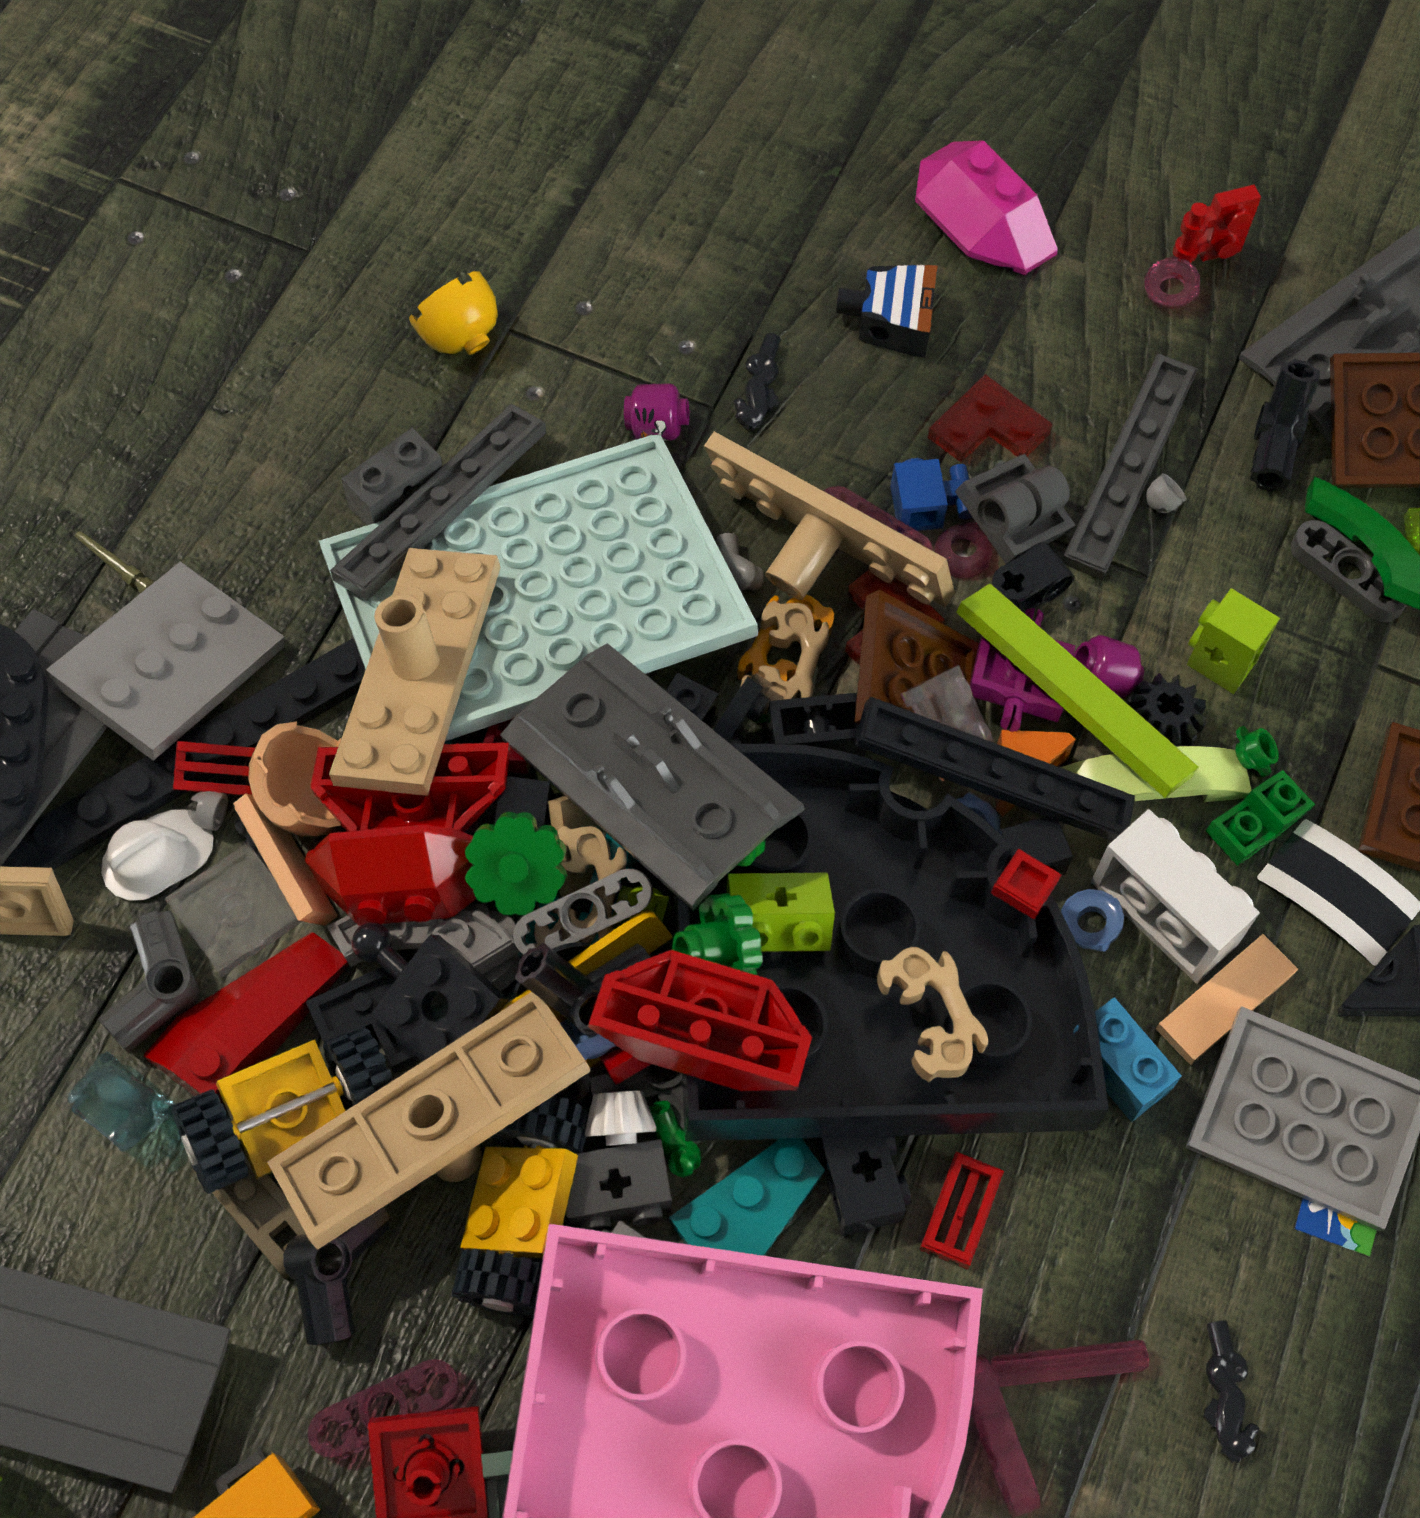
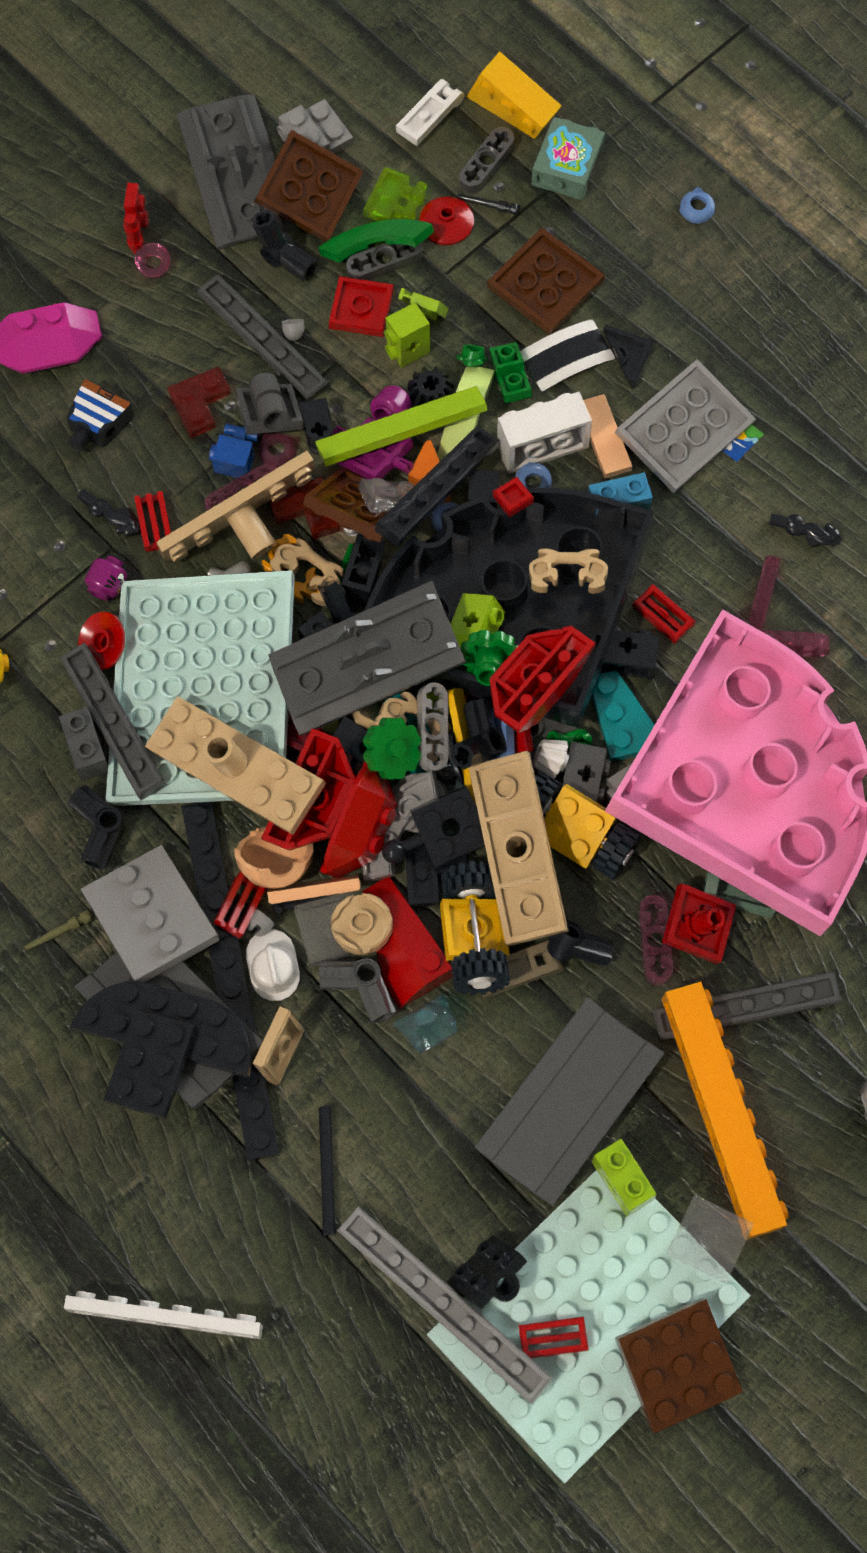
camera: 65 degrees left, 5 degrees up
none -> black piece [68,785,126,870]
none -> red dish [78,612,125,671]
none -> red tile [134,491,171,552]
none -> red tile [328,276,394,337]
none -> tan tile [331,893,393,955]
none -> lime plate [398,288,449,321]

